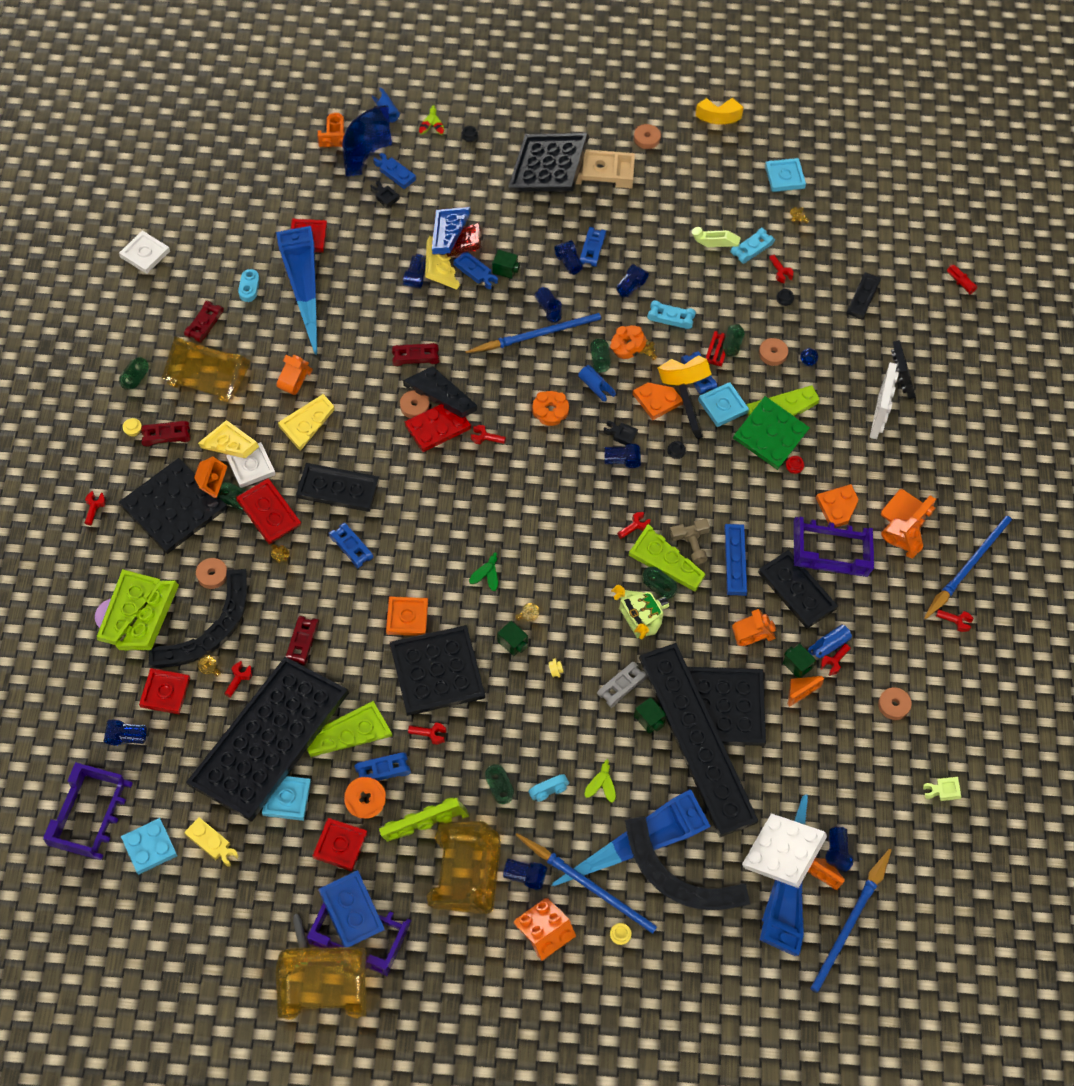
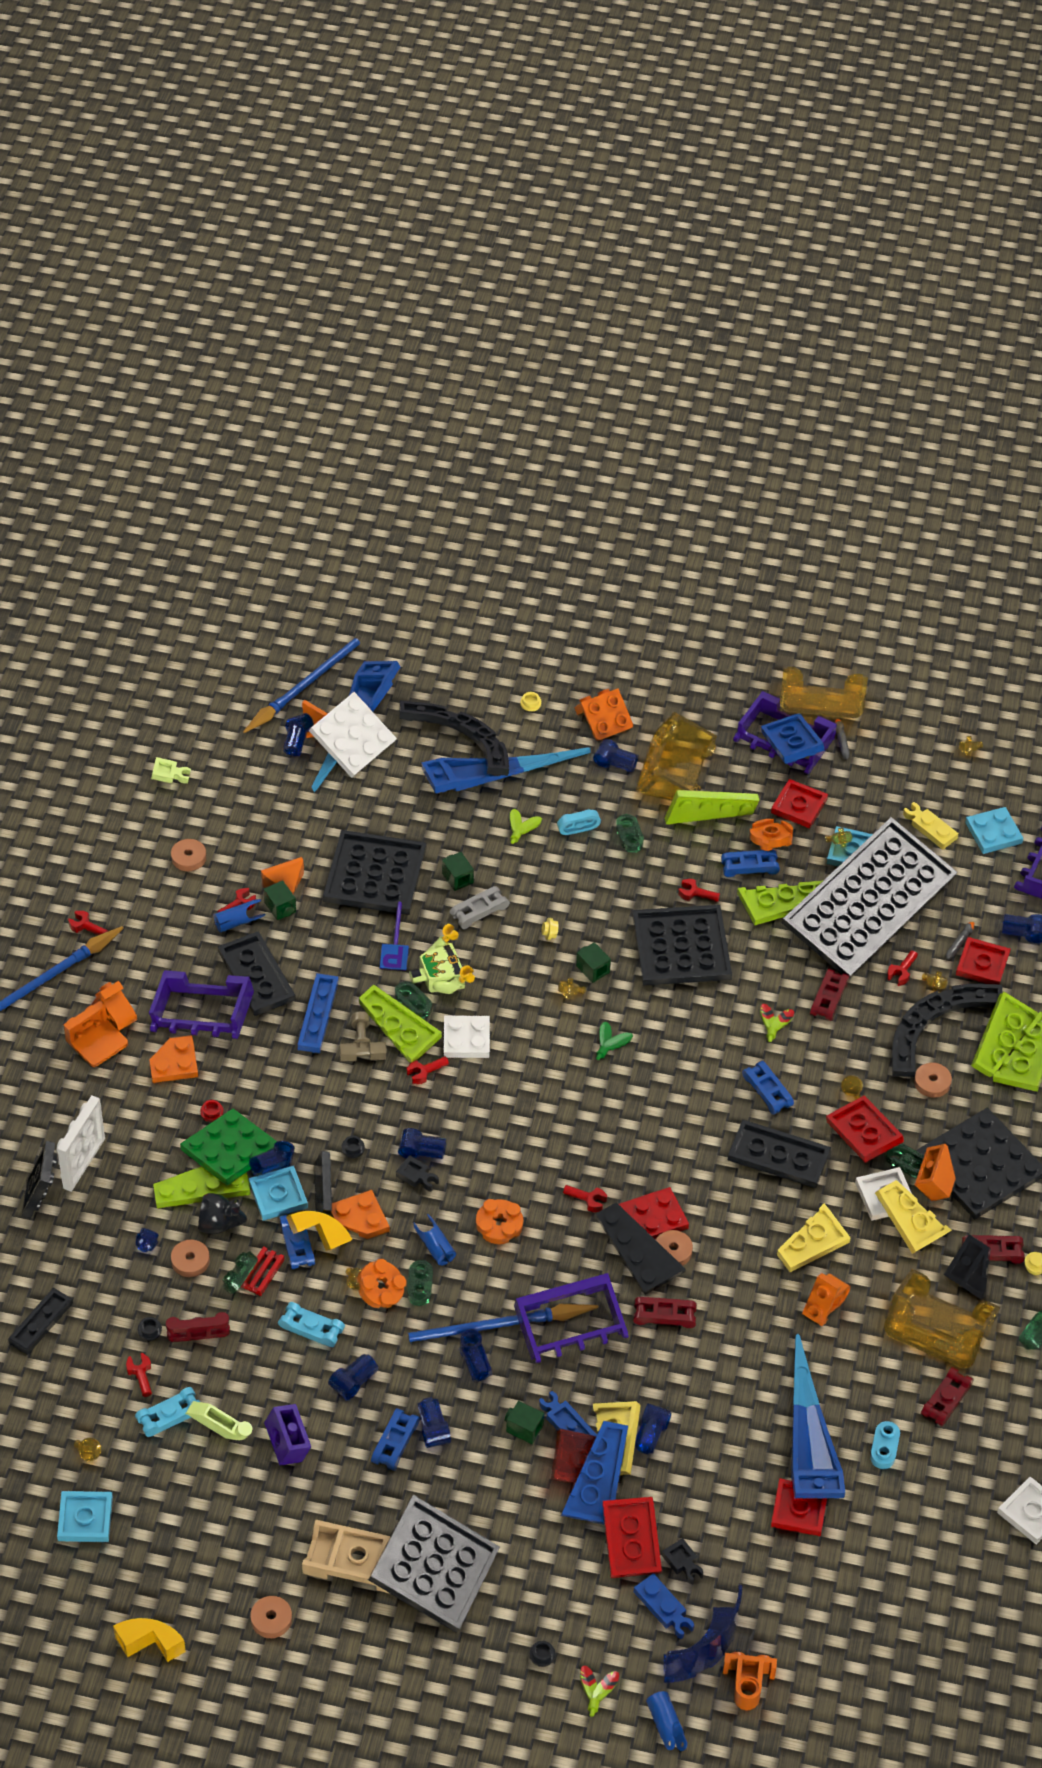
camera: 170 degrees left, 10 degrees down
orange plate [386,596,428,636] -> none
blue piece [515,833,657,934] -> none
black plate [639,643,759,838] -> none
orange pin [732,609,776,646] -> none
none -> dark red plate [166,1312,230,1342]
none -> black piece [198,1193,247,1234]
none -> clear blue piece [249,1141,295,1177]
none -> dark purple brick [264,1404,311,1465]
none -> piece [380,901,409,971]
none -> white plate [444,1016,490,1058]
none -> dark purple hinge [514,1273,629,1363]
none -> red plate [602,1497,662,1578]
none -> piece [760,1004,794,1042]
none -> clear yellow piece [825,827,852,848]
none -> black wing [943,1234,991,1300]
none -> dark grey piece [946,922,975,960]
none -> clear yellow piece [959,736,983,755]

